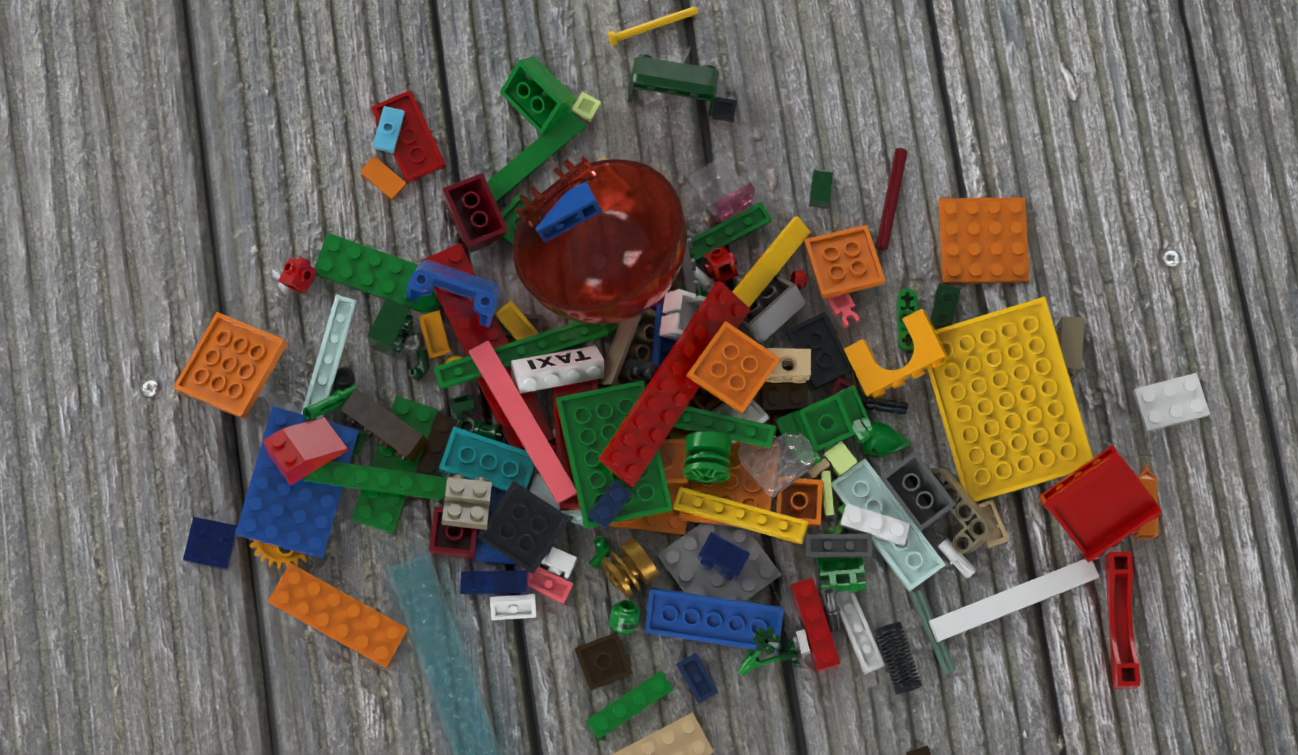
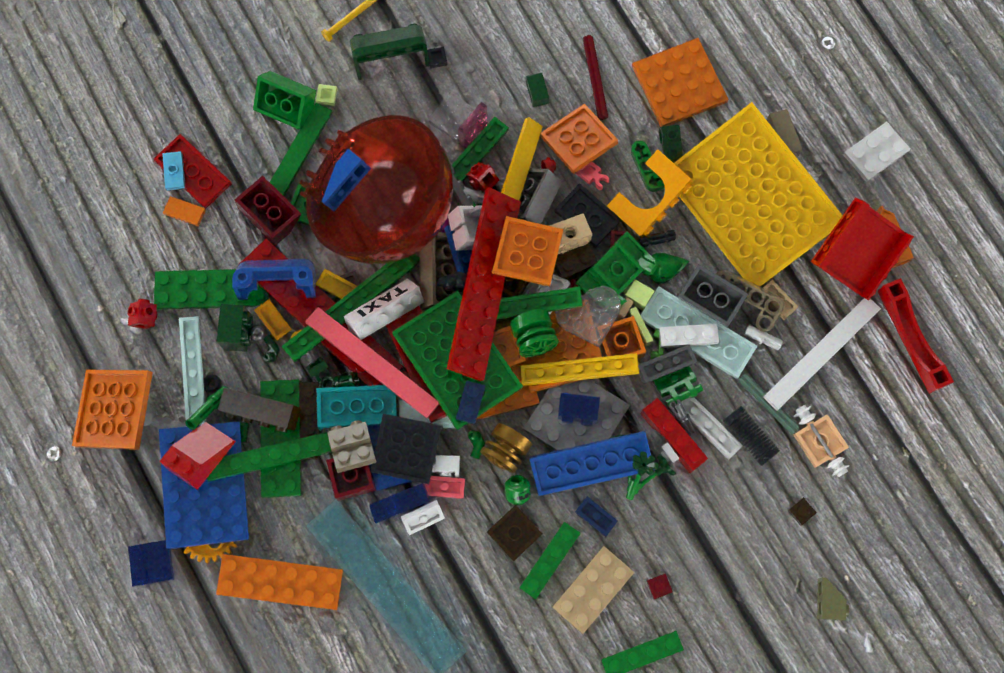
camera: 15 degrees left, 0 degrees up
none -> light nougat plate [793,405,849,477]

